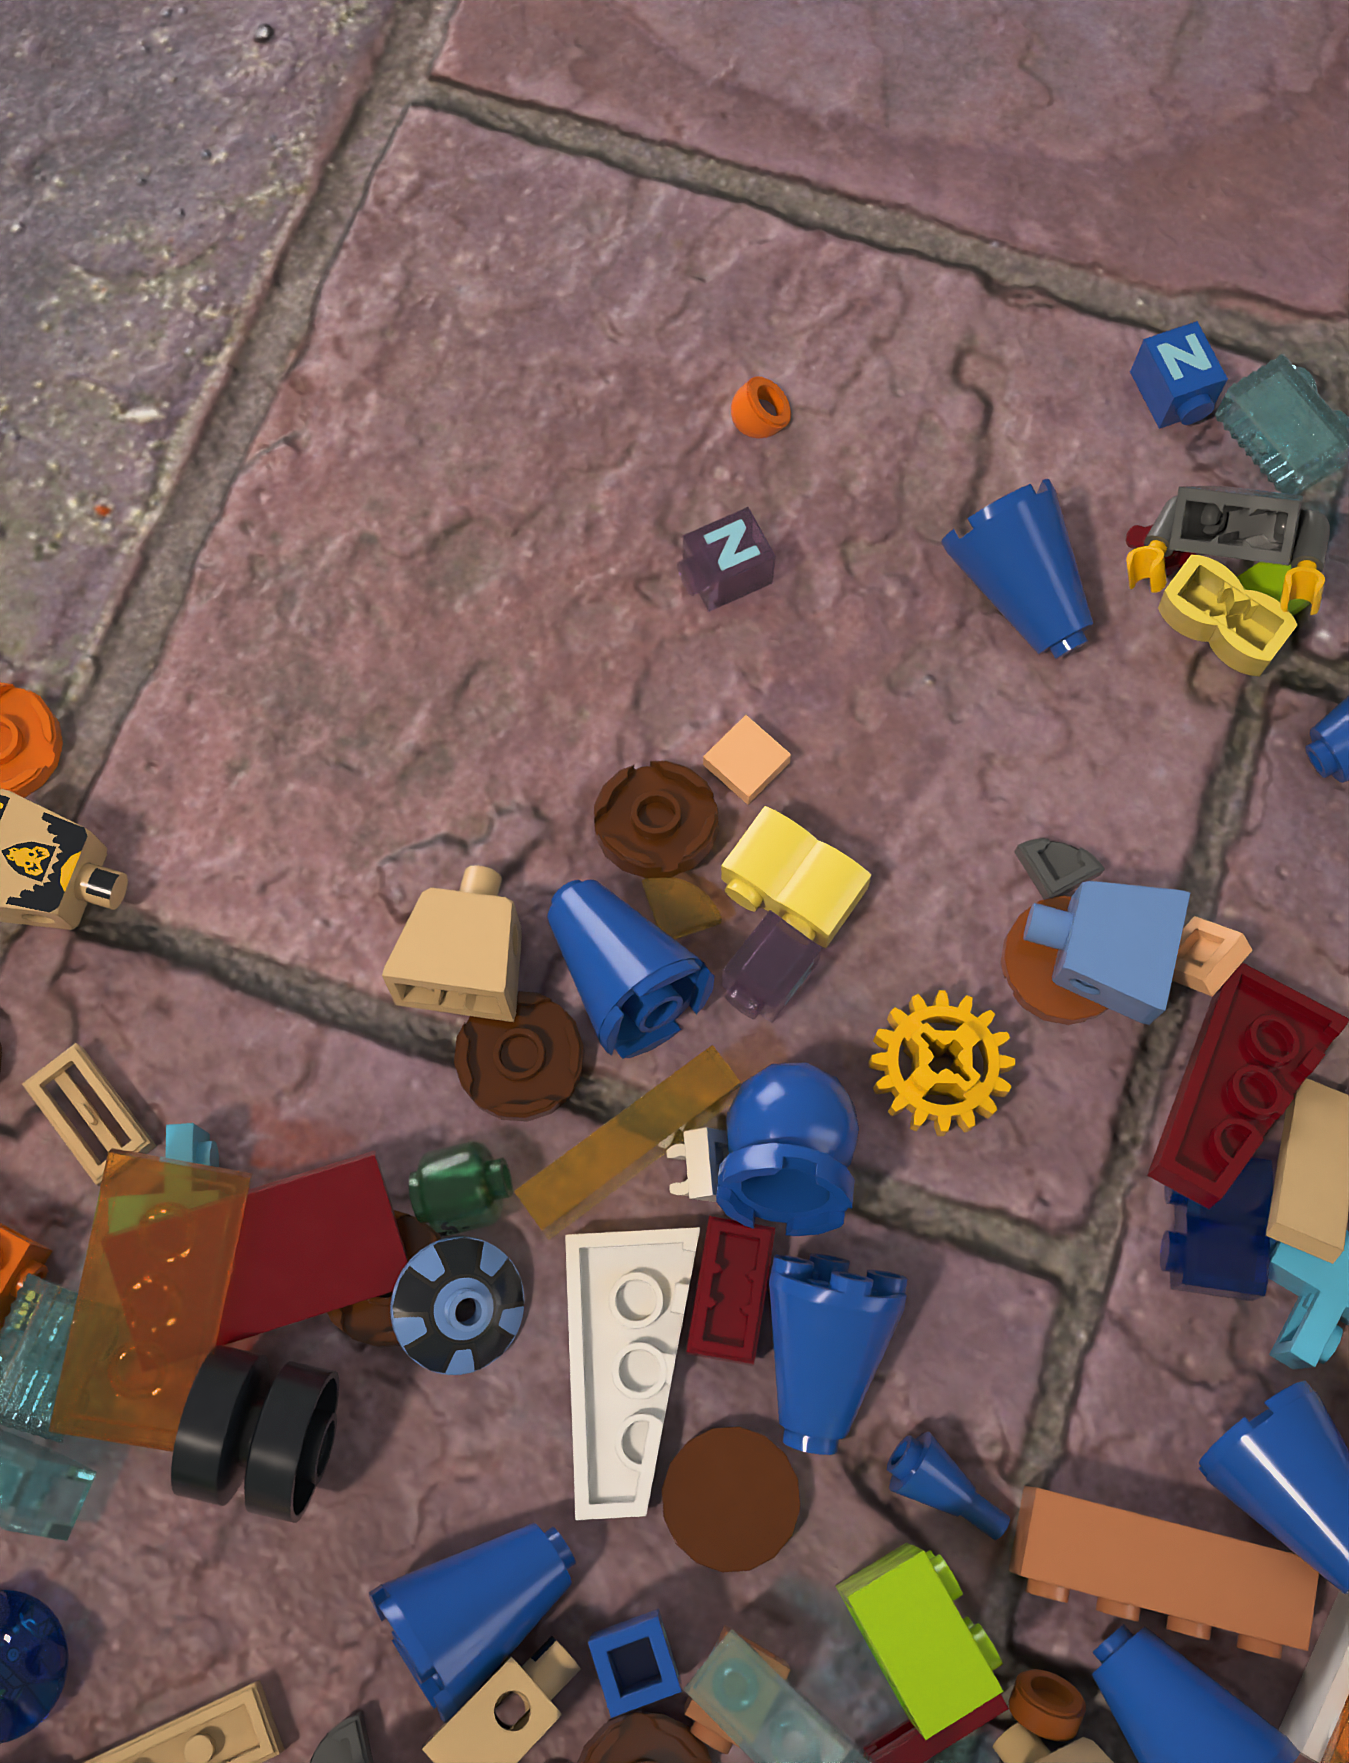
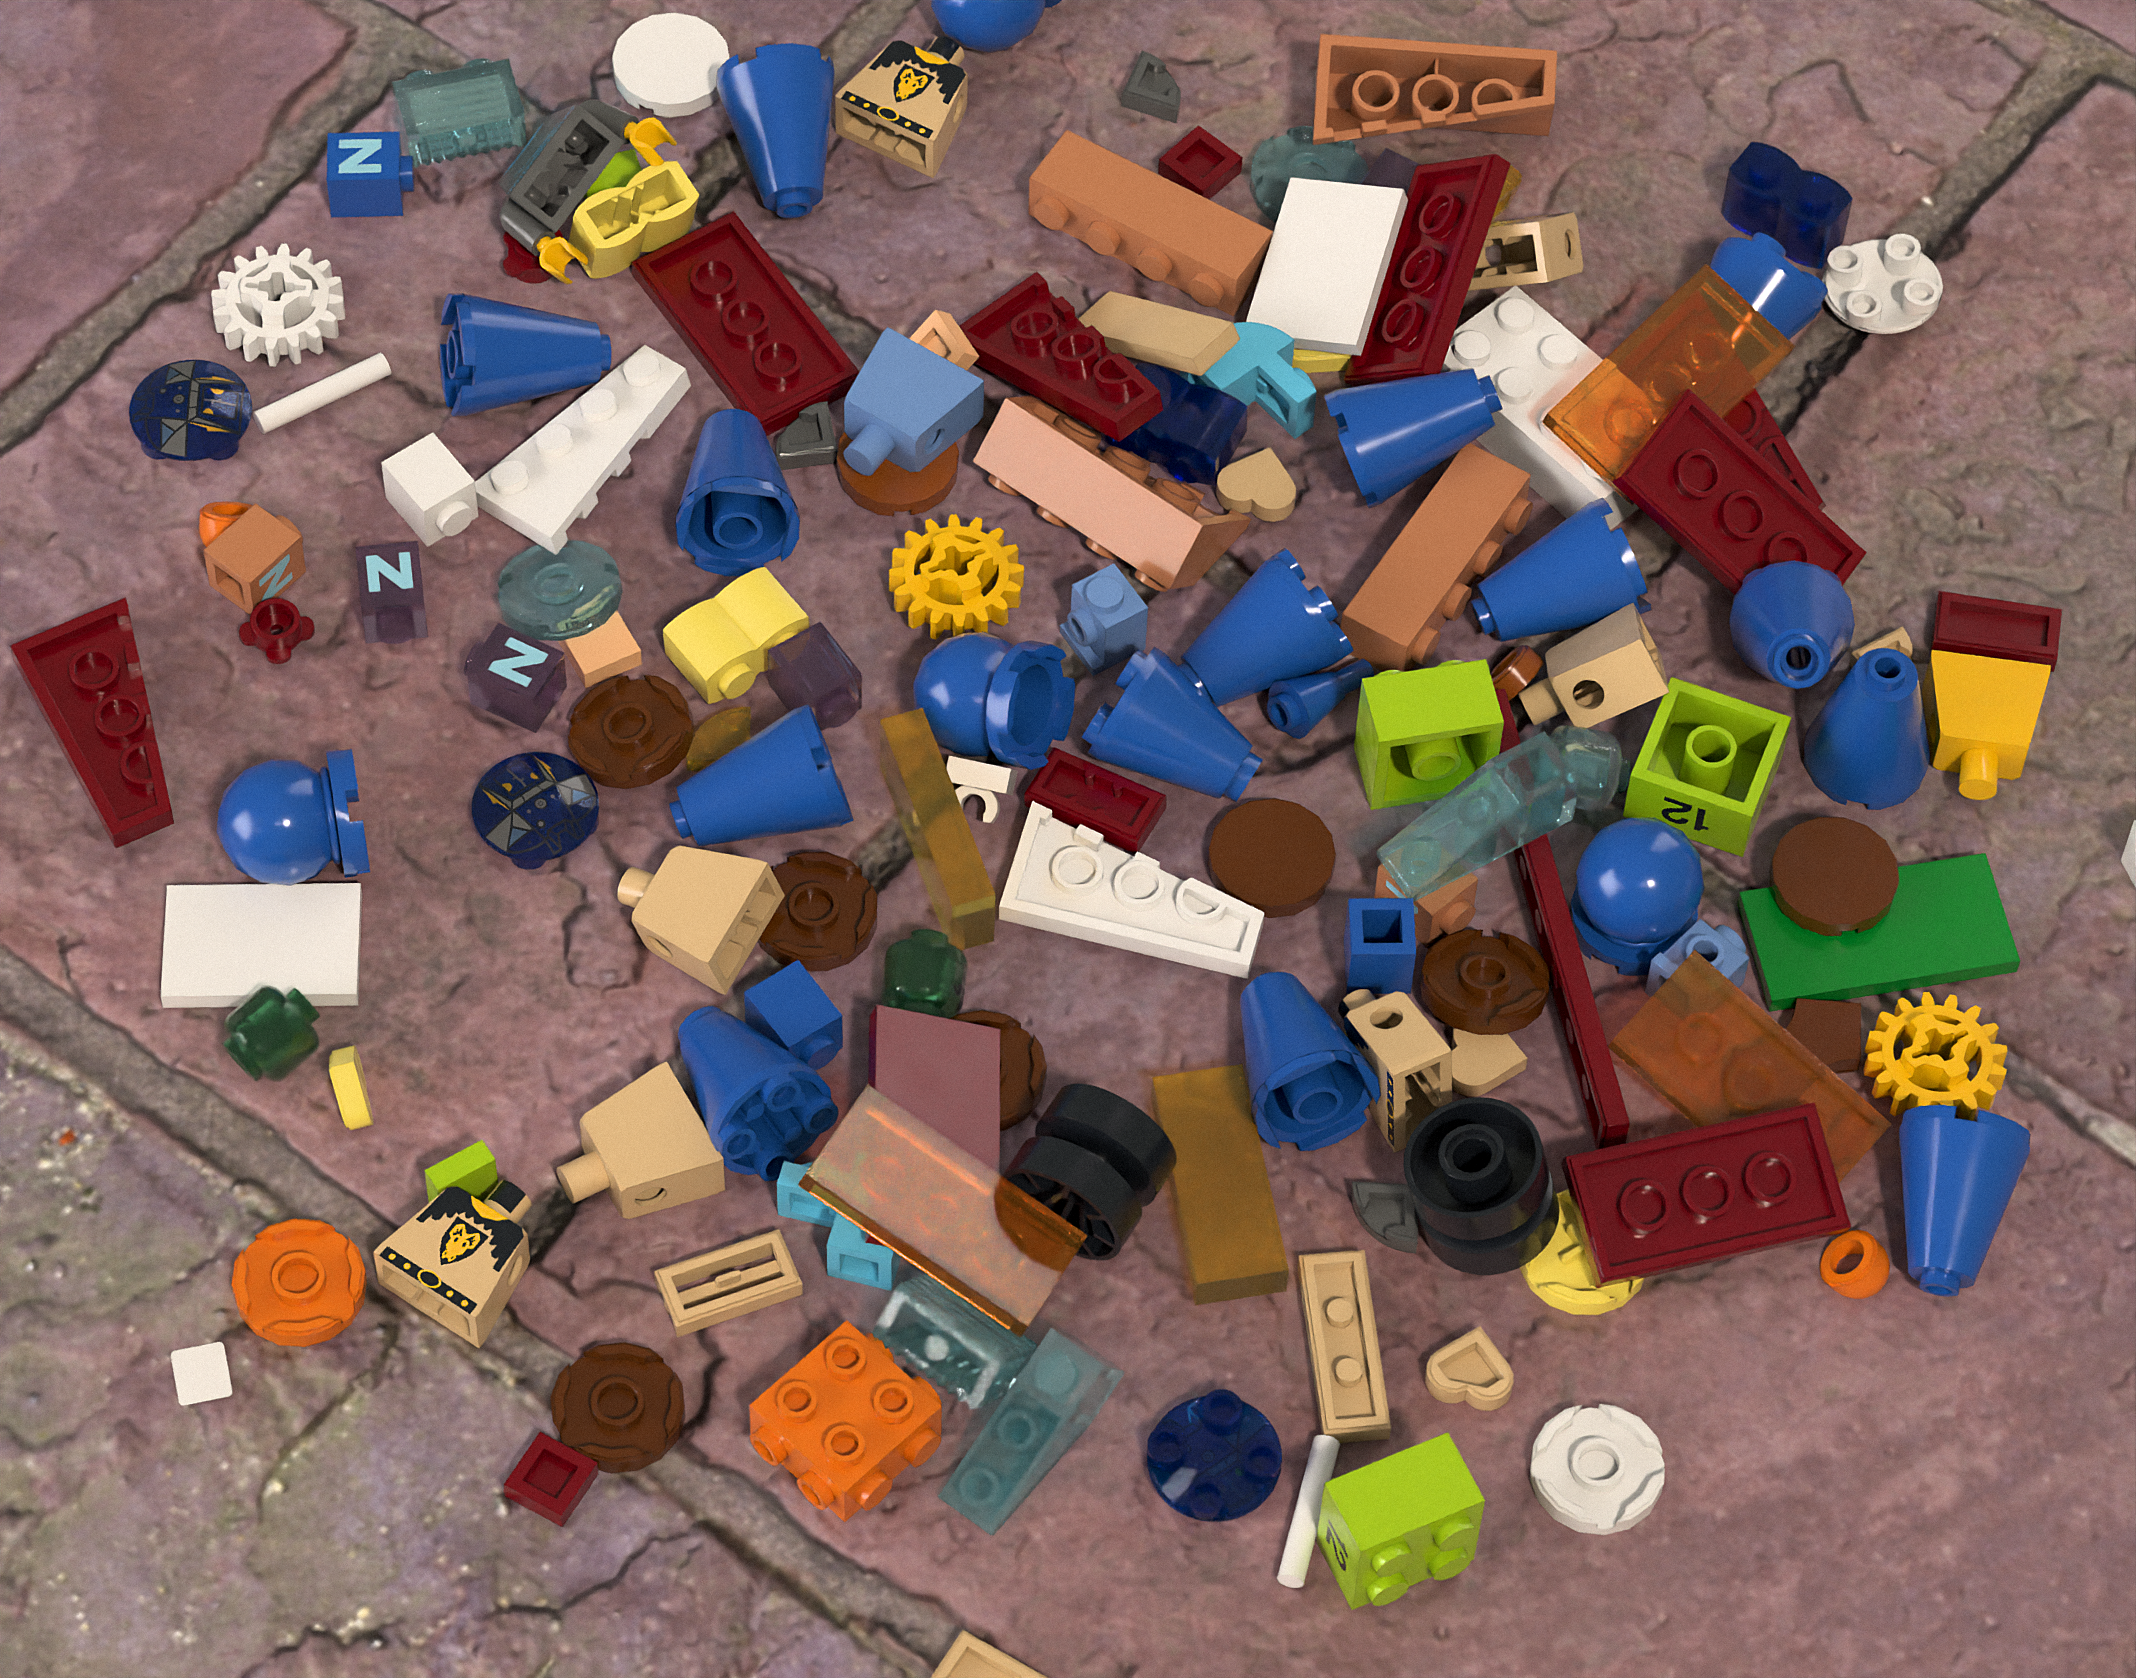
camera: 75 degrees left, 15 degrees down
dish [390,1236,524,1375] -> none
none -> dark red wing [10,597,174,849]
none -> clear blue dish [129,360,252,461]
none -> white tile [161,883,362,1008]
none -> nougat brick [204,503,306,615]
none -> white gear [211,244,345,367]
none -> blue tile [217,749,370,886]
none -> clear green head [221,985,320,1082]
none -> dark red plate [239,598,315,664]
none -> white piece [253,353,391,434]
none -> light yellow tile [329,1045,373,1131]
none -> white brick [381,432,478,547]
none -> lime tile [424,1140,498,1203]
none -> clear purple brick [464,623,567,733]
none -> clear blue dish [472,752,599,870]
none -> white wing [475,345,691,555]
none -> clear light blue tile [497,540,623,641]
none -> tan torso [557,1061,725,1219]
none -> dark red tile [631,211,860,436]
none -> blue cone [675,409,800,577]
none -> blue cone [678,1006,839,1181]
none -> blue brick [744,960,843,1070]
none -> wedge [973,396,1251,592]
none -> medium blue brick [1060,563,1148,676]
none -> clear yellow piece [1151,1064,1289,1305]
none -> blue cone [1178,548,1354,707]
none -> tan tile [1216,447,1296,522]

